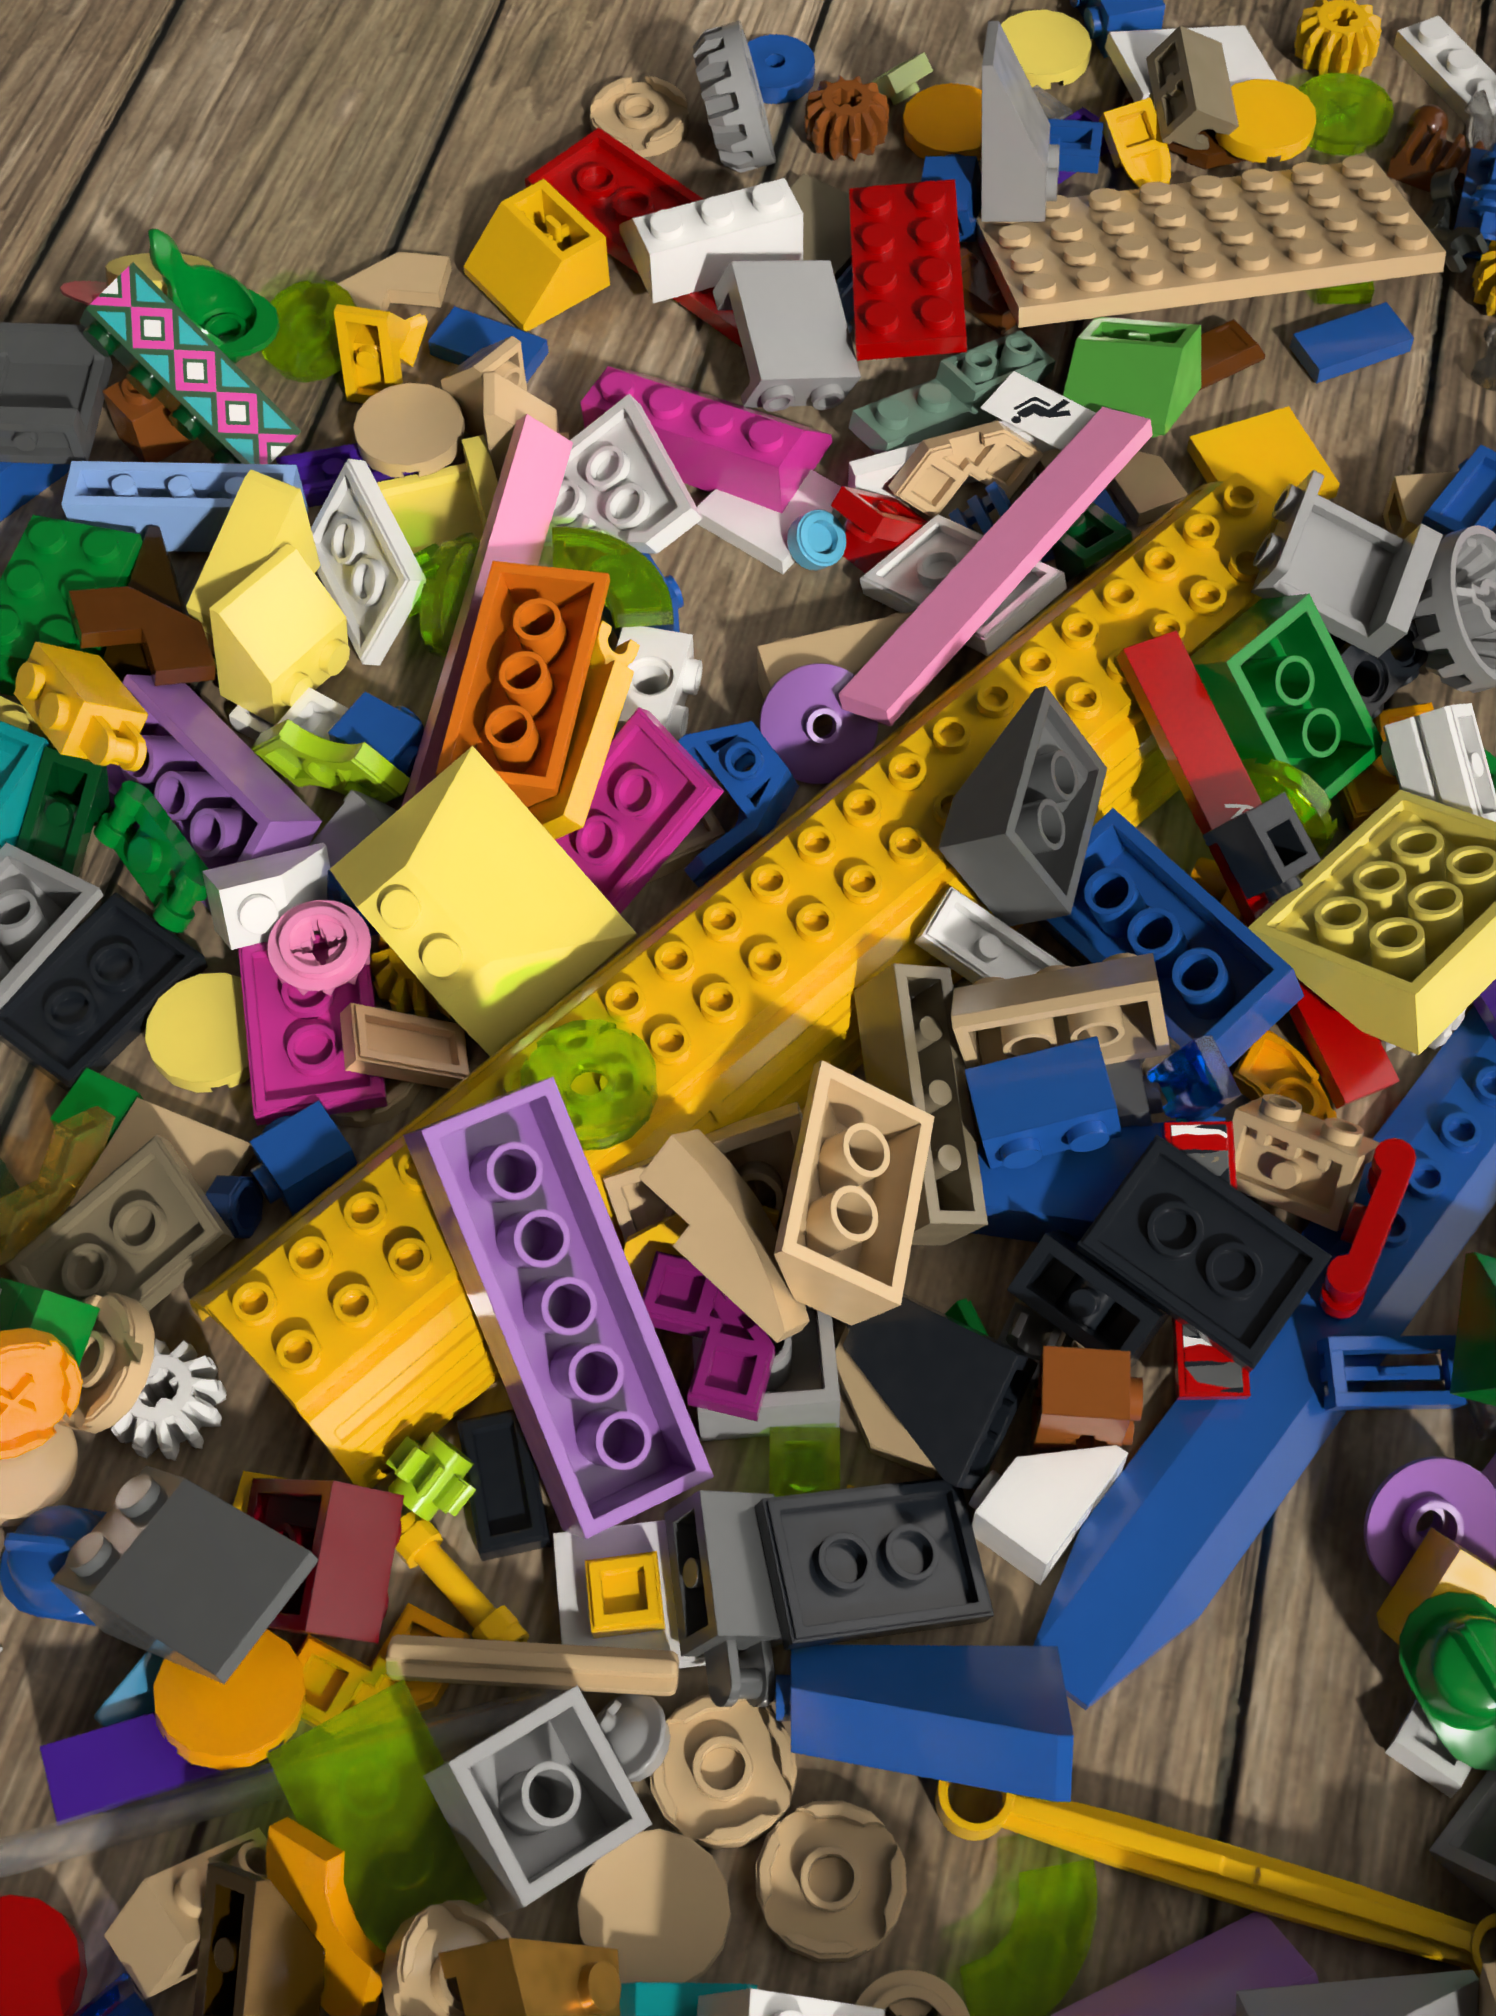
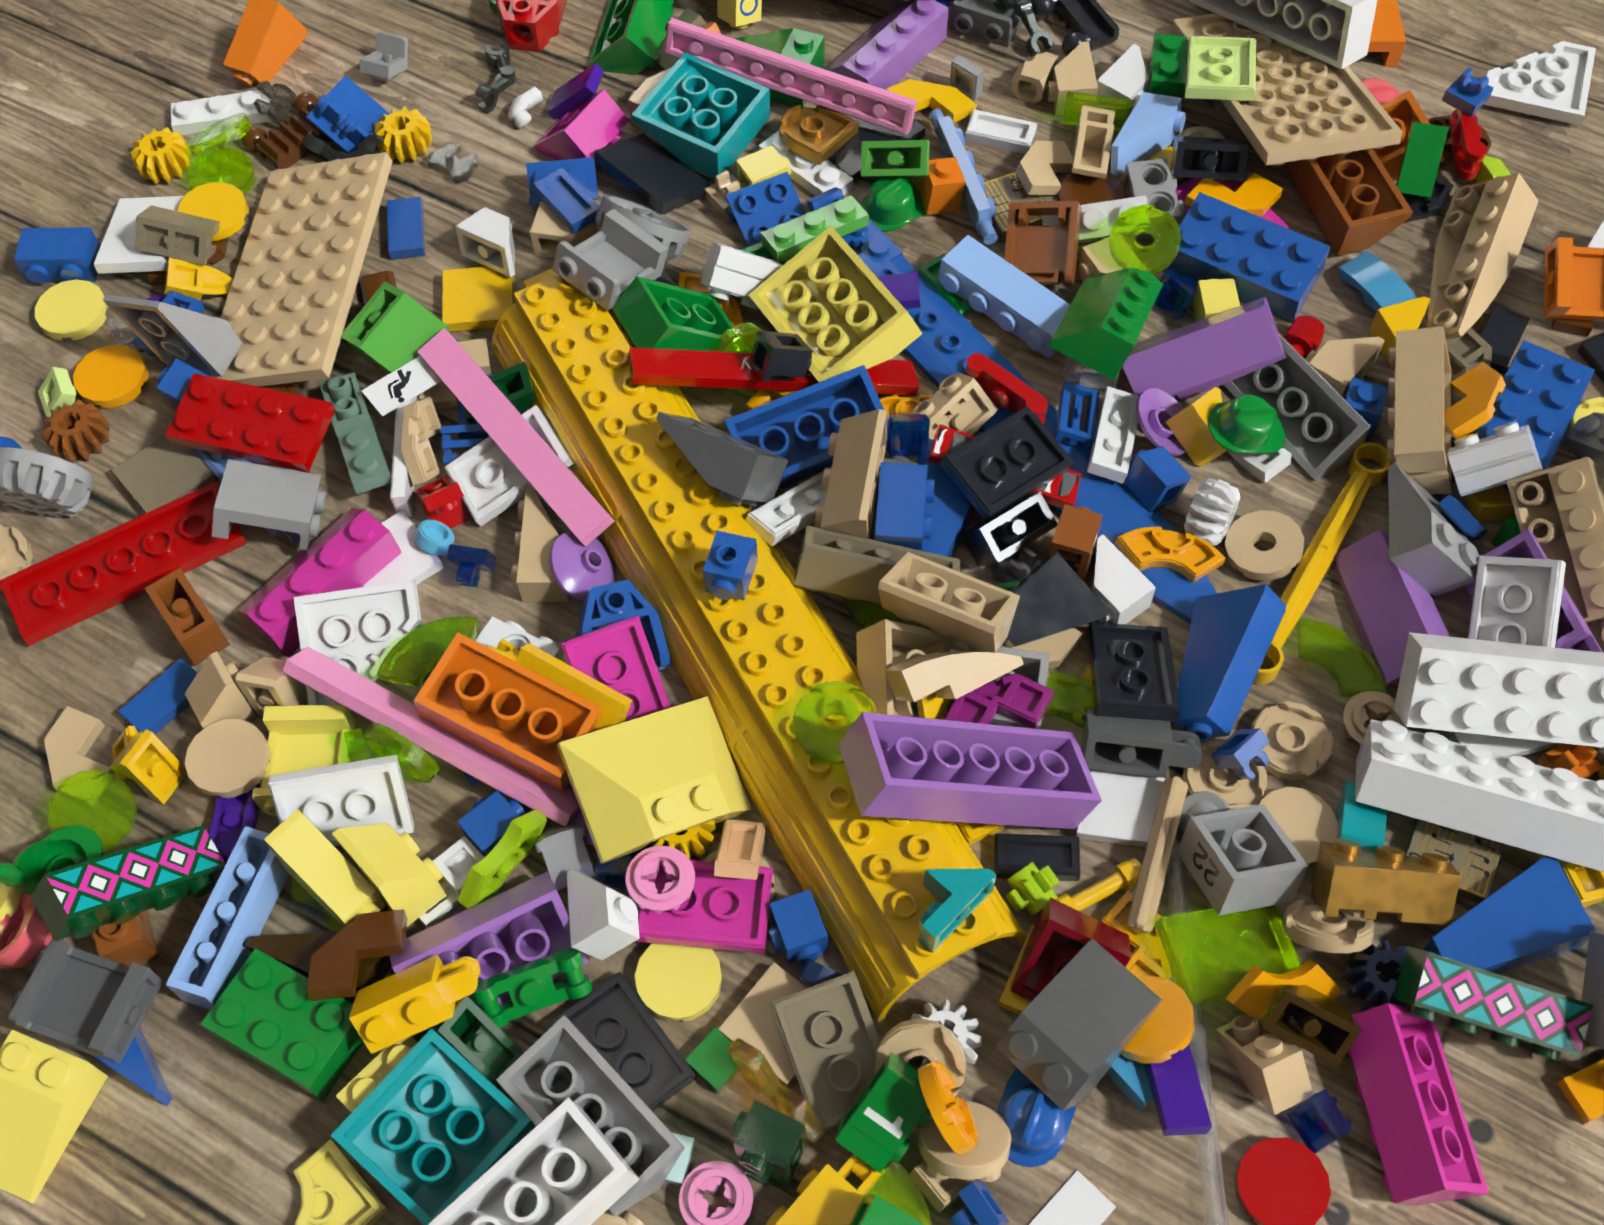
camera: 75 degrees left, 0 degrees up
yellow slope [464,179,610,332] -> none
yellow tile [585,1551,666,1639] -> none
white slope [619,178,803,303] -> none
none -> dark orange brick [144,568,230,666]
none -> clear neon green tile [188,113,252,157]
none -> clear blue tile [447,544,496,587]
none -> white slope [455,207,515,277]
none -> blue brick [703,530,758,601]
none -> teal slope [919,869,996,953]
none -> white plate [1087,386,1138,484]
none -> light orange tile [1115,527,1226,583]
none -> blue brick [1123,446,1192,512]
none -> white gear [1184,478,1240,546]
none -> blue tile [1210,728,1270,780]
none -> tan tile [1225,510,1304,581]

